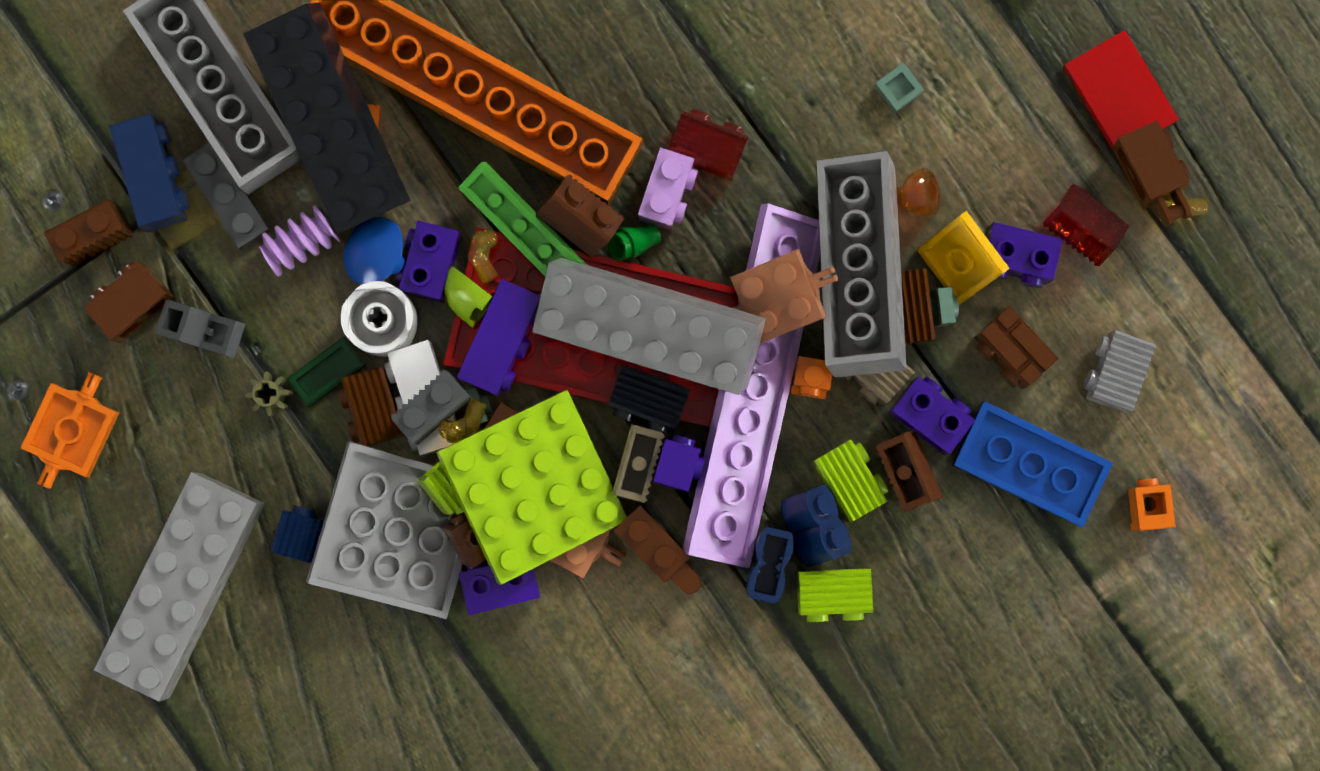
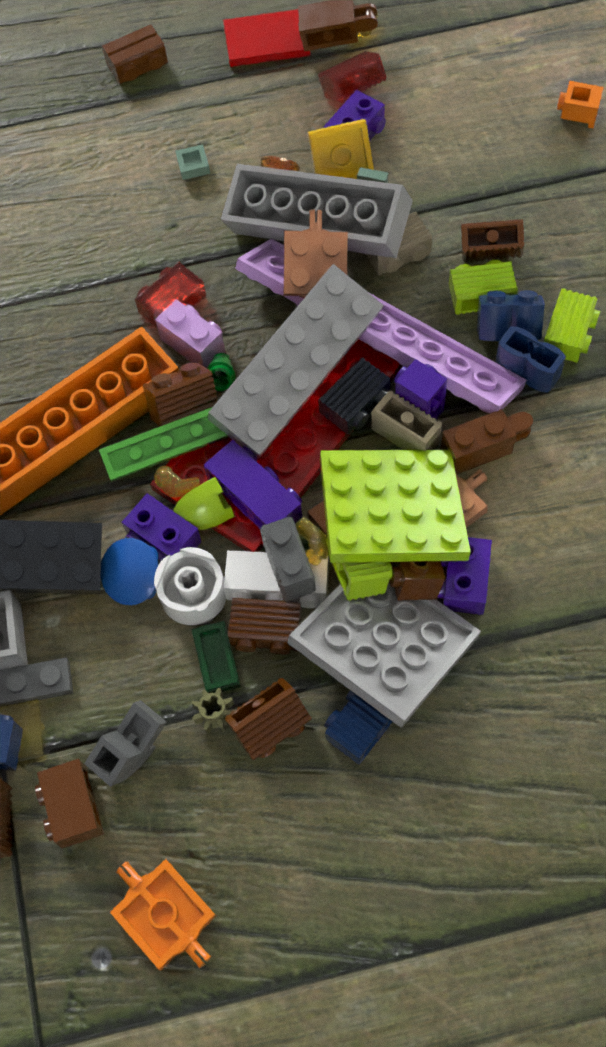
camera: 55 degrees left, 20 degrees down
light grey brick [94,472,265,702] -> none
lavender piece [259,205,340,277] -> none
orange brick [790,356,833,400] -> none
dark purple brick [888,377,975,456] -> none
blue plate [952,401,1113,527] -> none
reddish brown brick [974,306,1059,389] -> none
light grey brick [1084,330,1156,413] -> none
none -> reddish brown brick [224,678,312,761]

